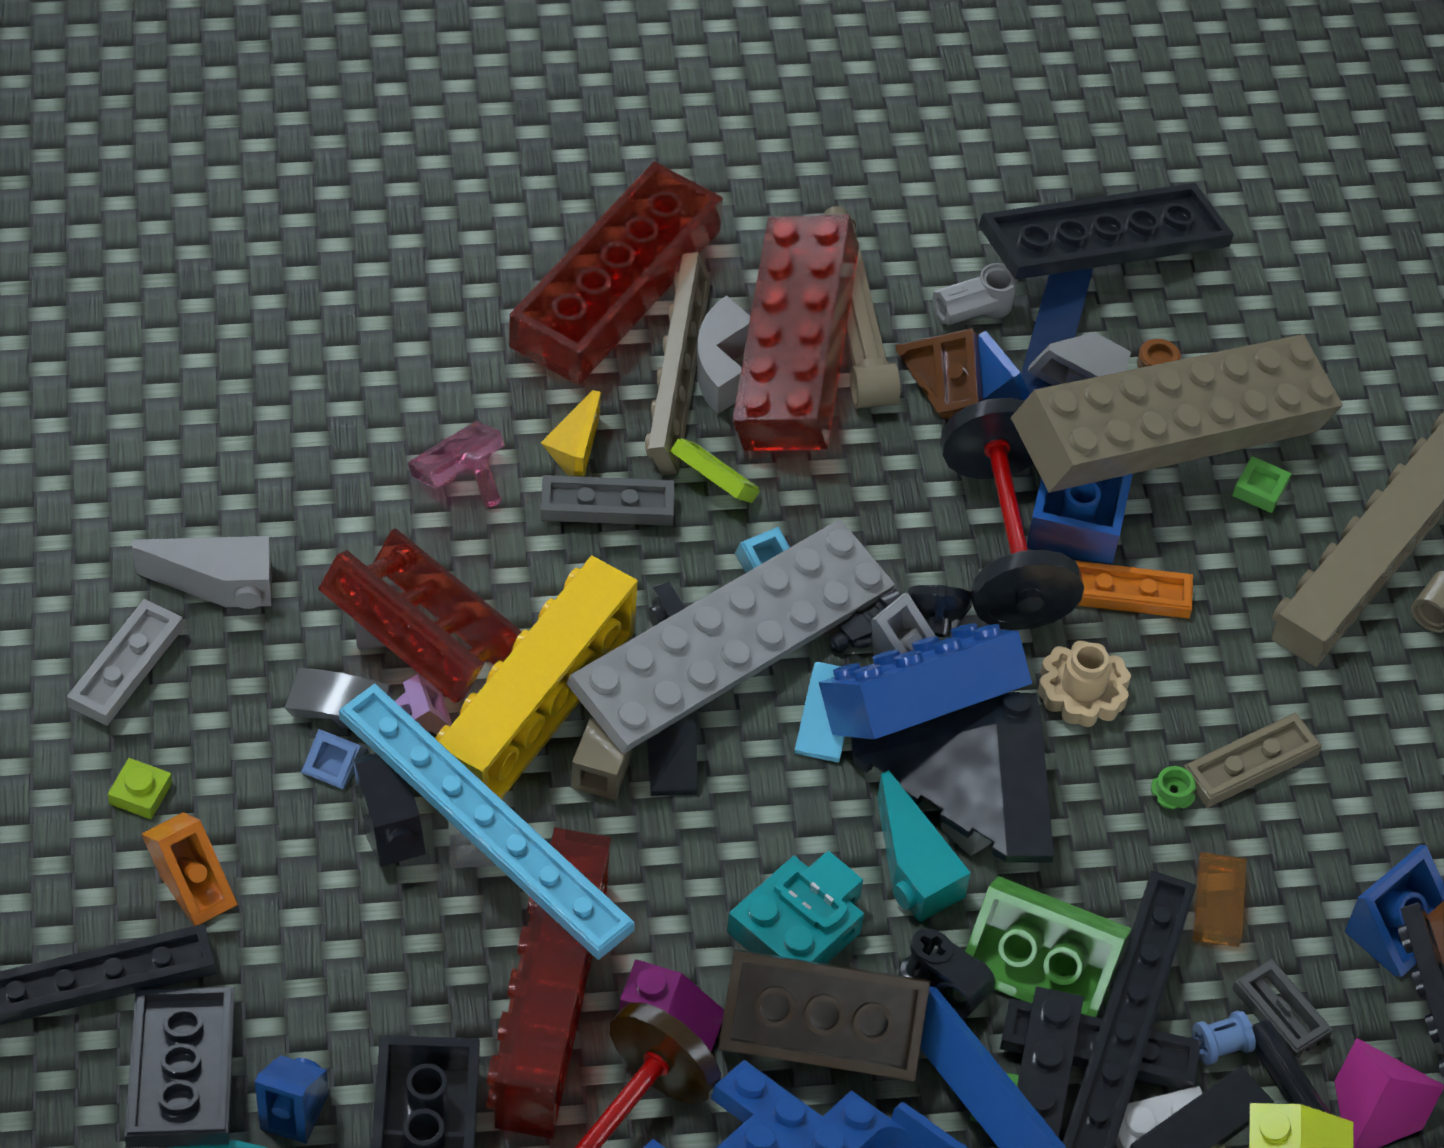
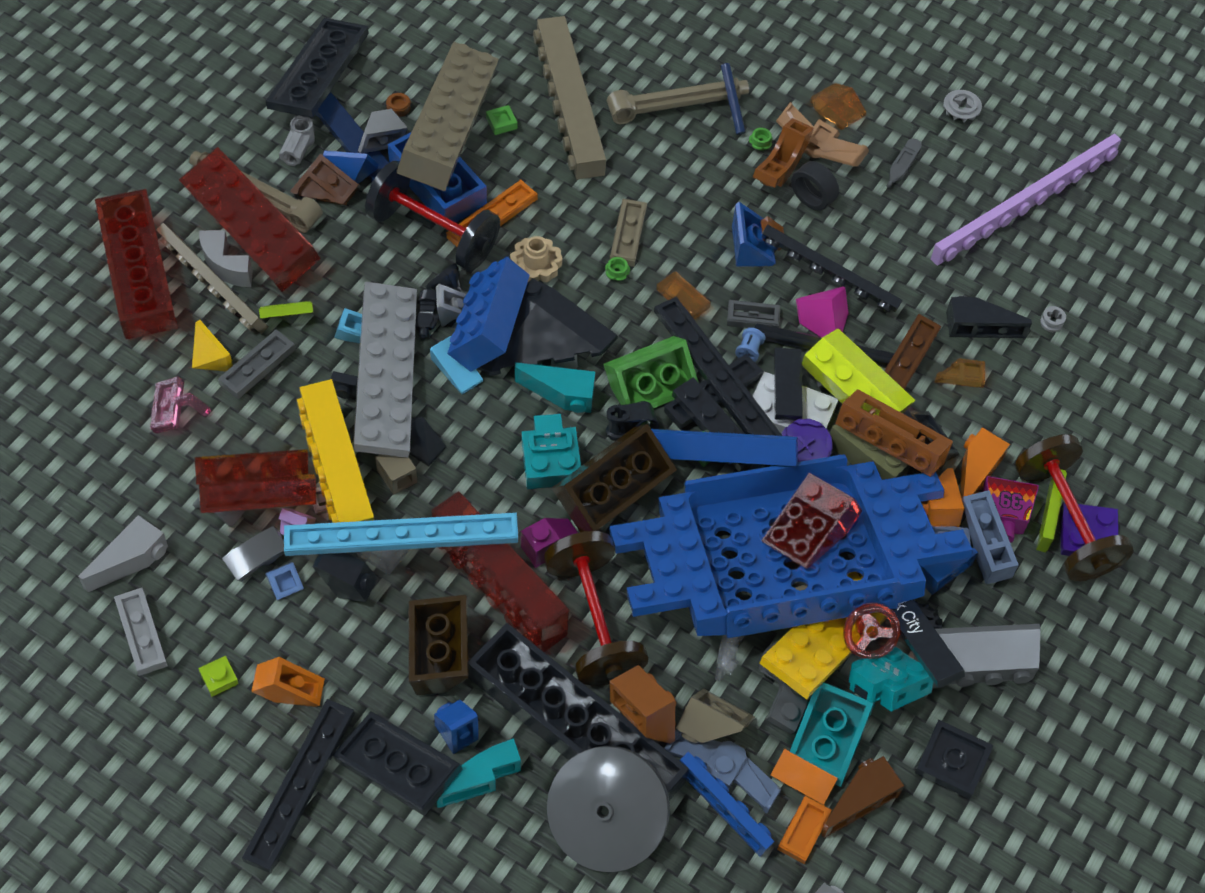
camera: 50 degrees left, 5 degrees up
none -> dark brown slope [409,595,469,695]

